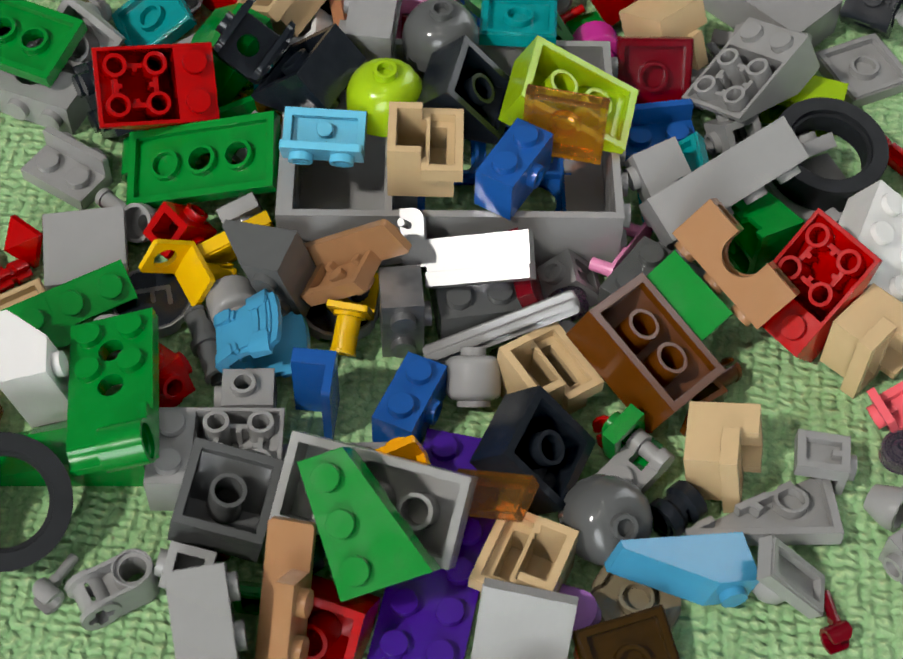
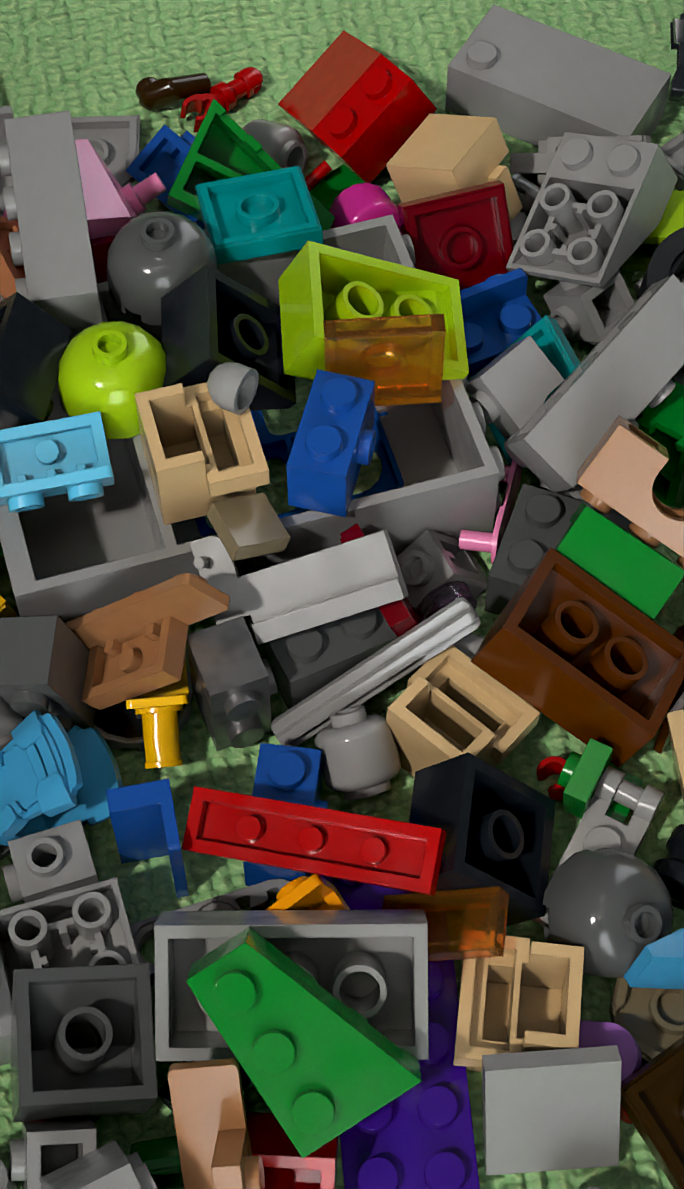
camera: 15 degrees left, 5 degrees up
none -> red plate [181,786,447,896]
none -> light grey hinge [207,362,259,415]
none -> dark tan tile [207,493,291,561]

